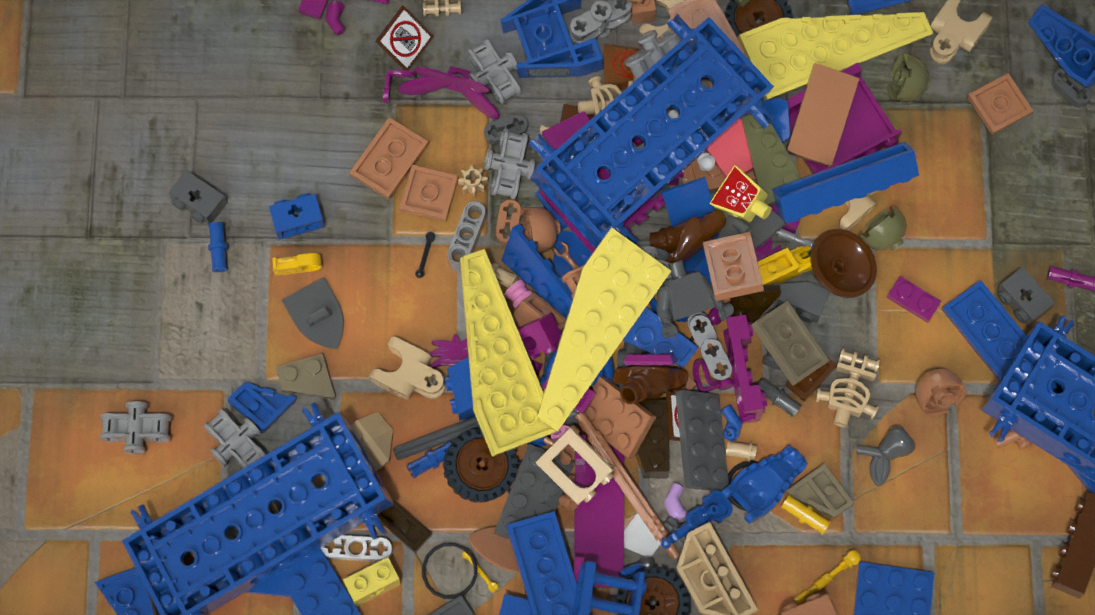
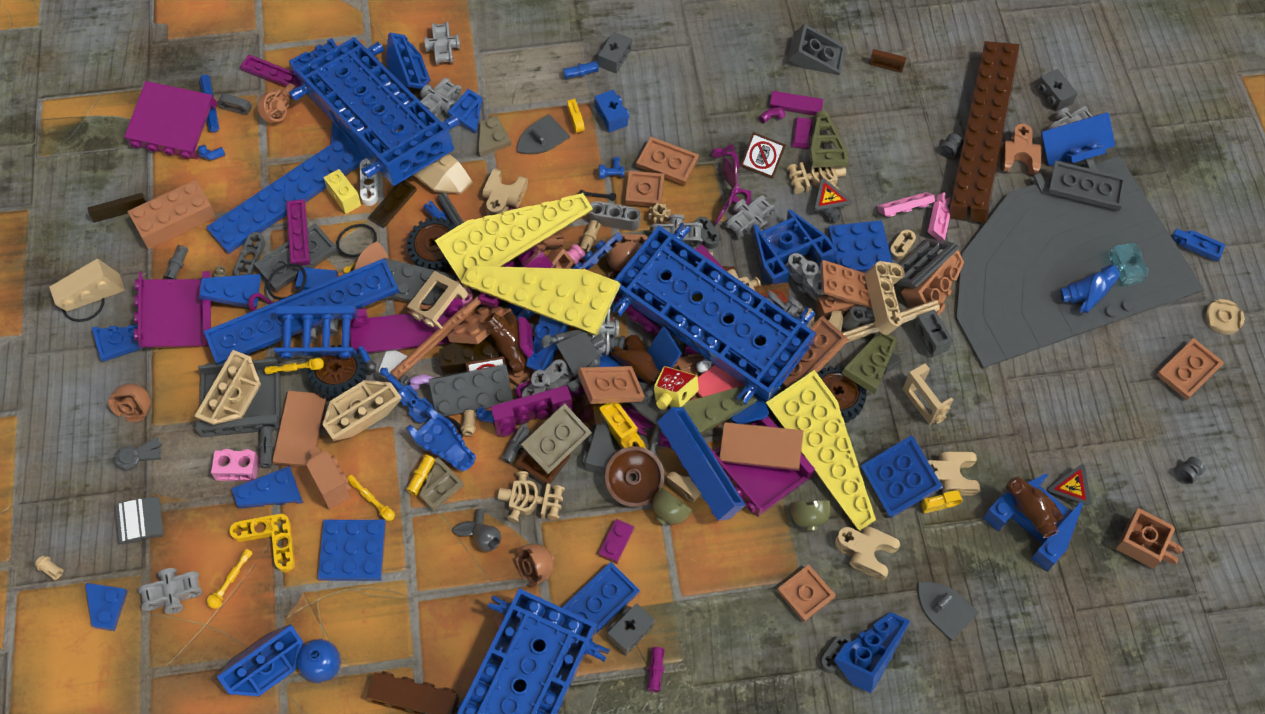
camera: 80 degrees right, 10 degrees down
none -> blue wedge [386,32,431,89]
none -> blue piece [599,156,624,179]

